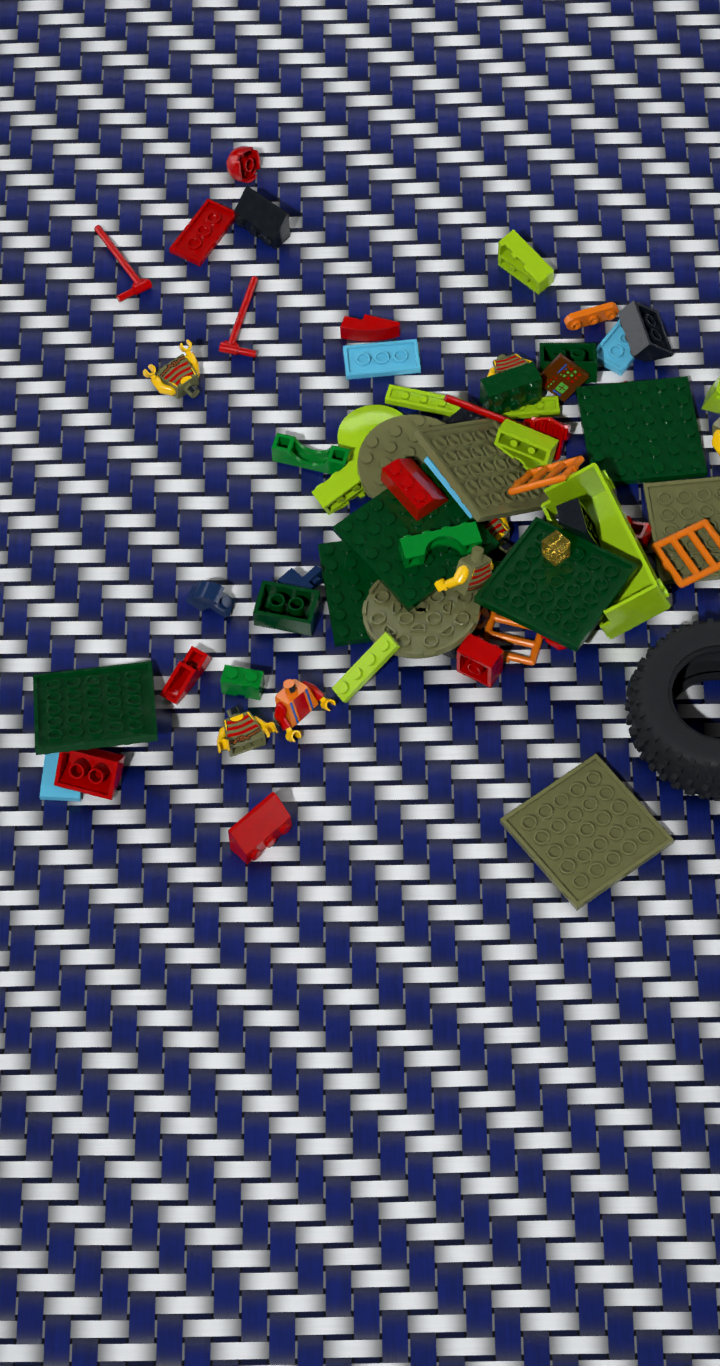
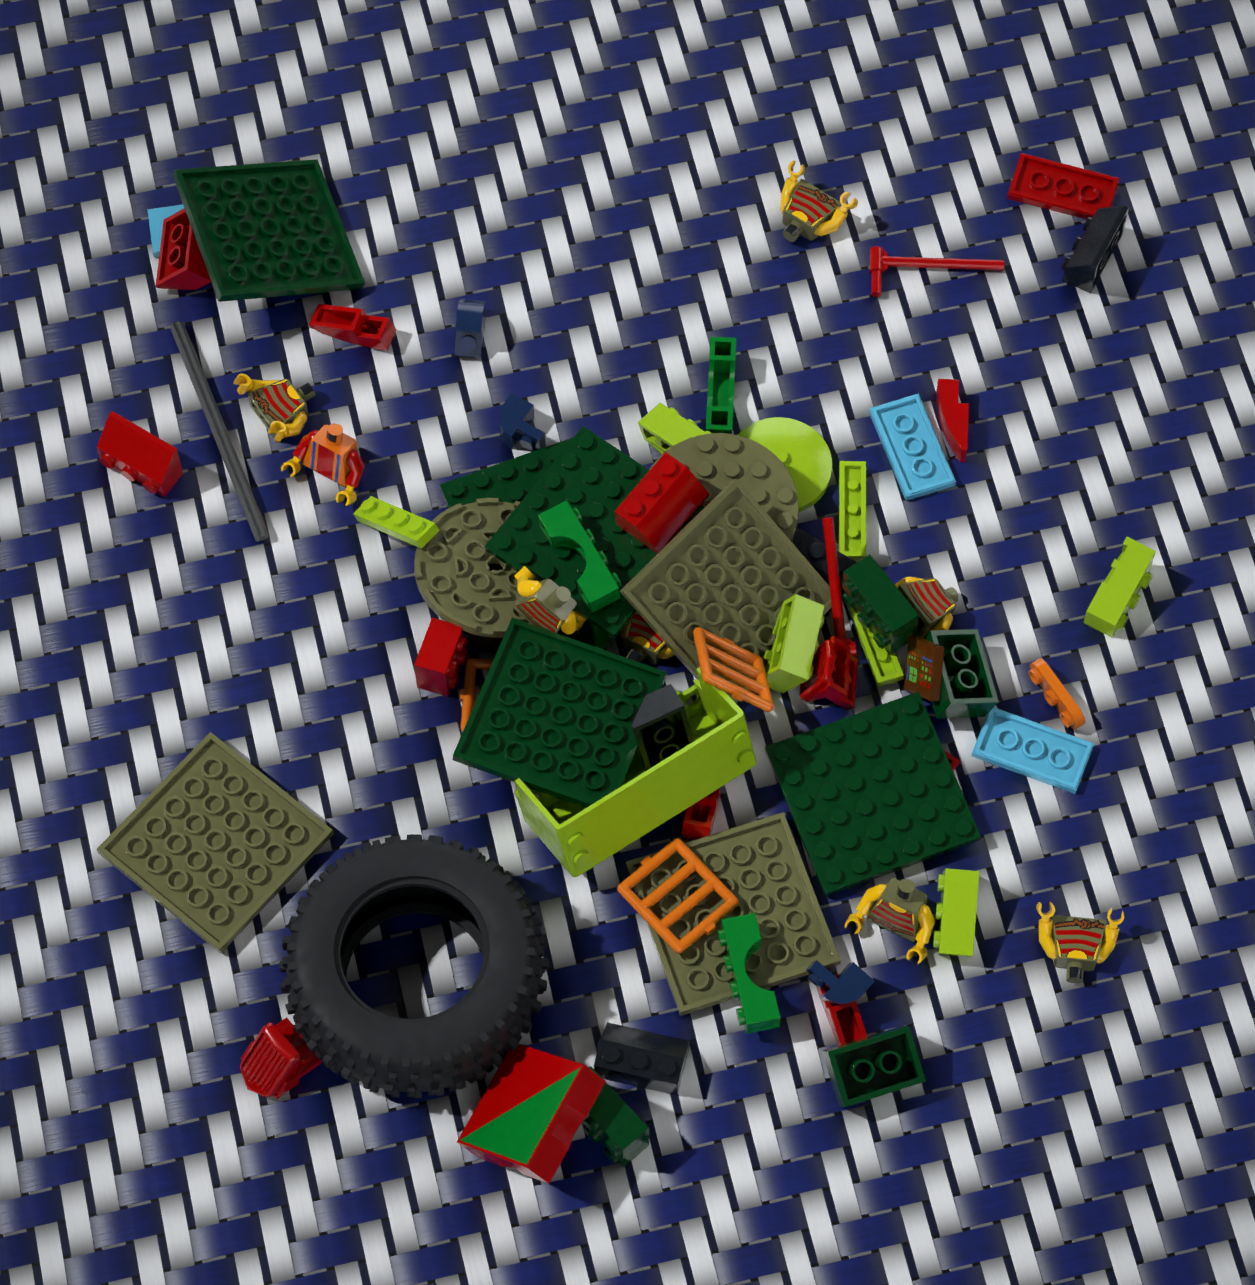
camera: 75 degrees right, 5 degrees up
red bar [94,225,152,302] -> none
green brick [220,665,265,700] -> none
red cylinder [226,146,260,183] -> none
dark green brick [253,580,321,636] -> none
clear yellow brick [542,530,570,566] -> none
black slope [618,300,674,362] -> none
none -> dark grey axle [170,321,269,542]

